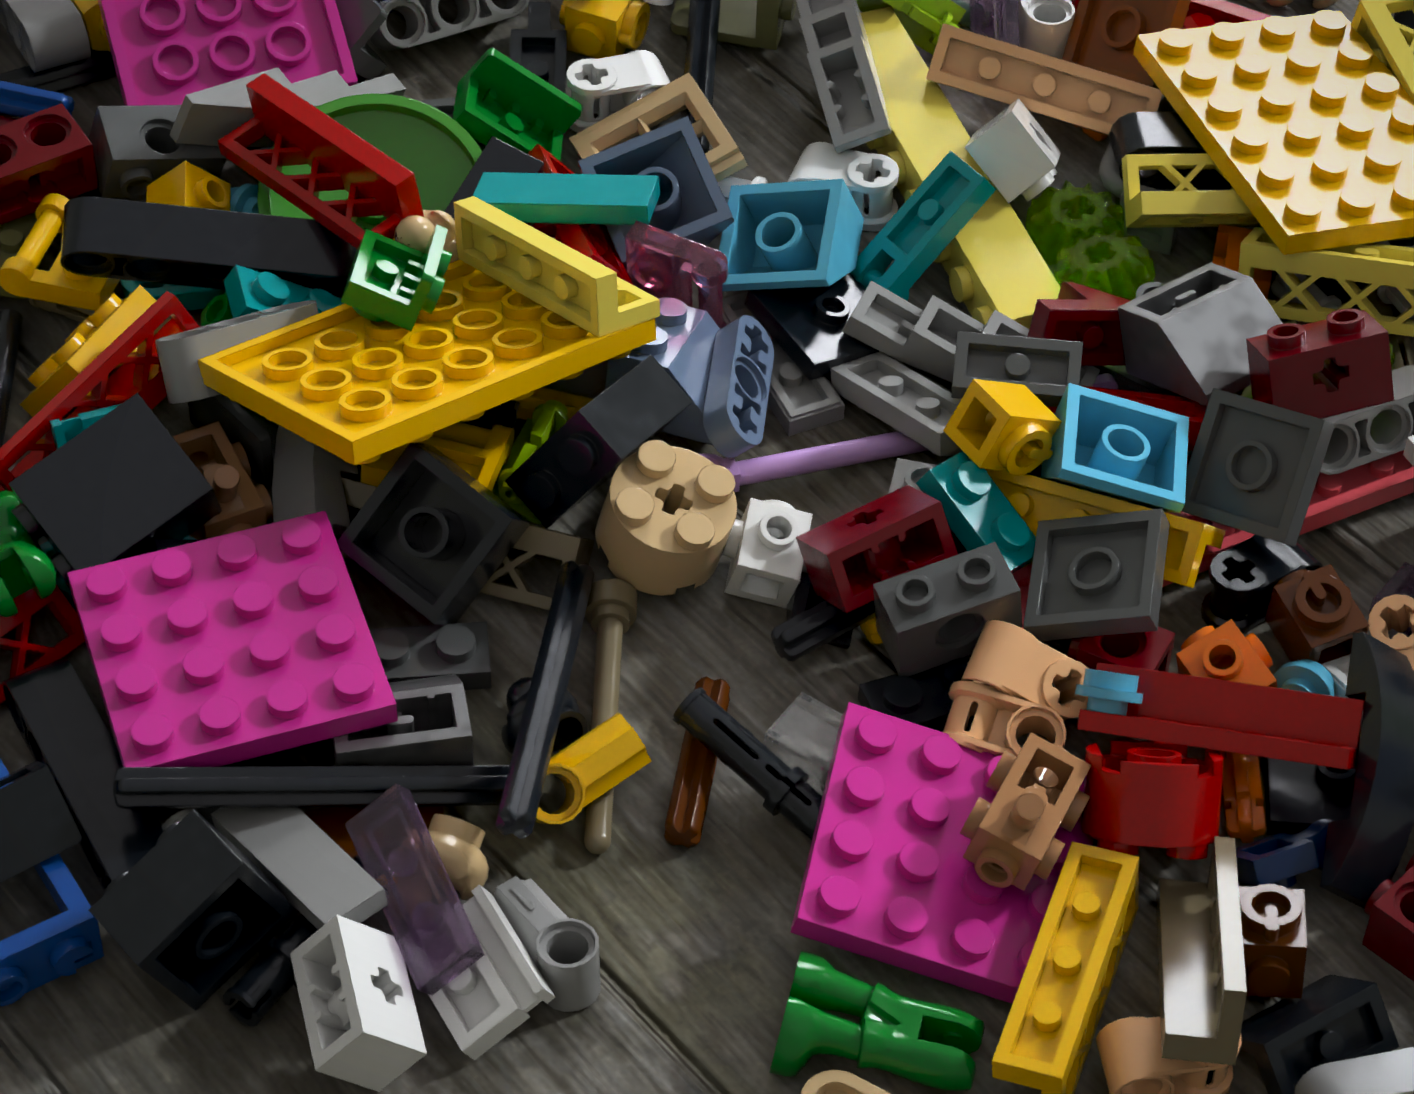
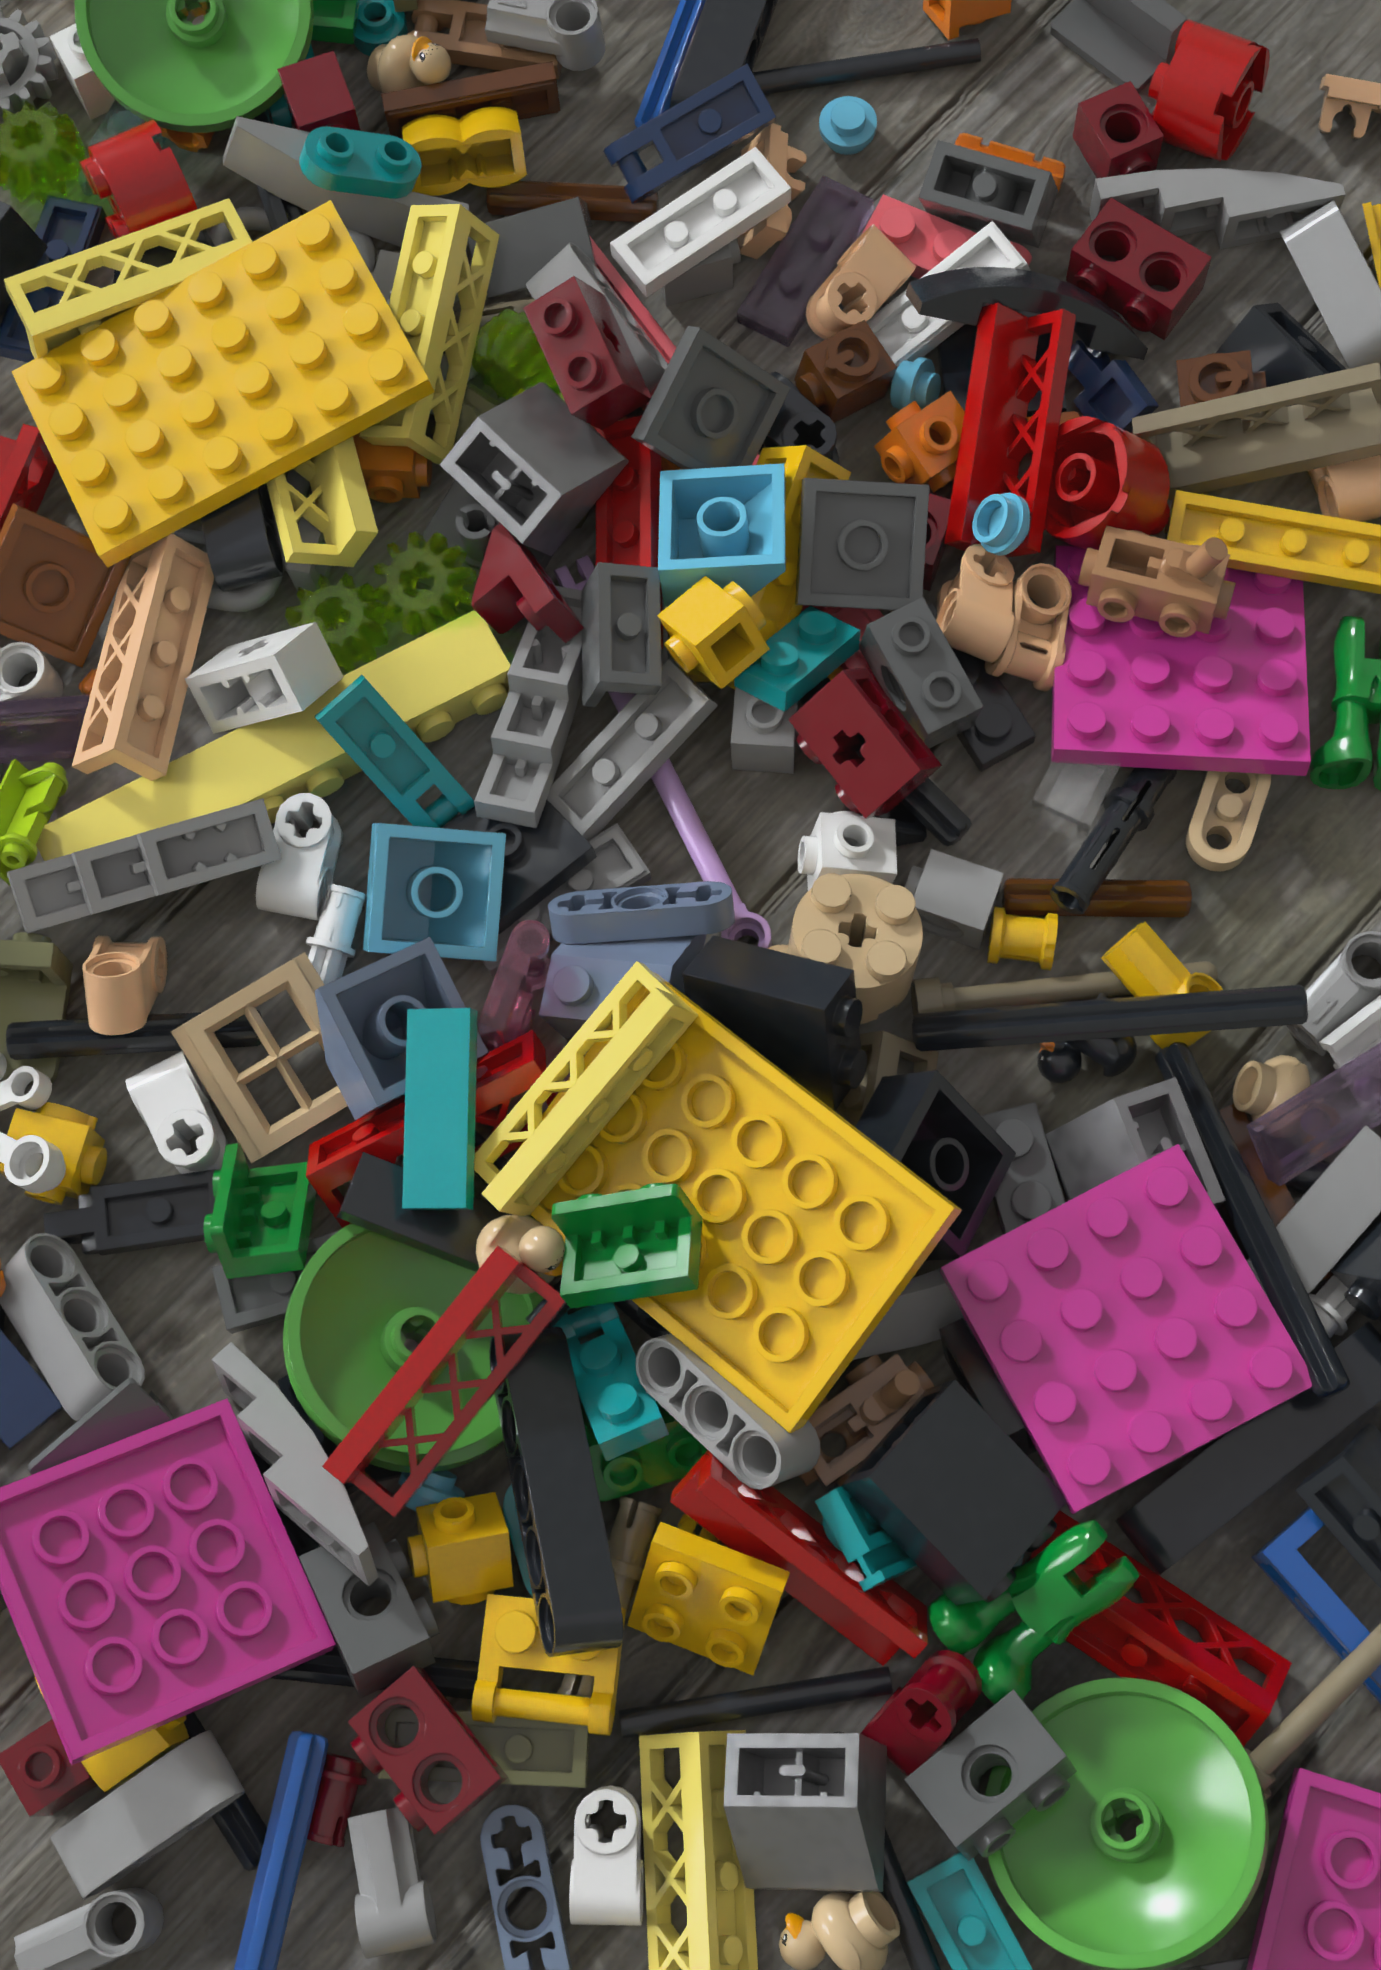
camera: 90 degrees left, 25 degrees up
none -> light nougat piece [82,936,167,1035]
none -> light grey brick [905,849,1004,949]
none -> yellow bush [987,906,1058,971]
none -> tan plate [1186,771,1271,871]

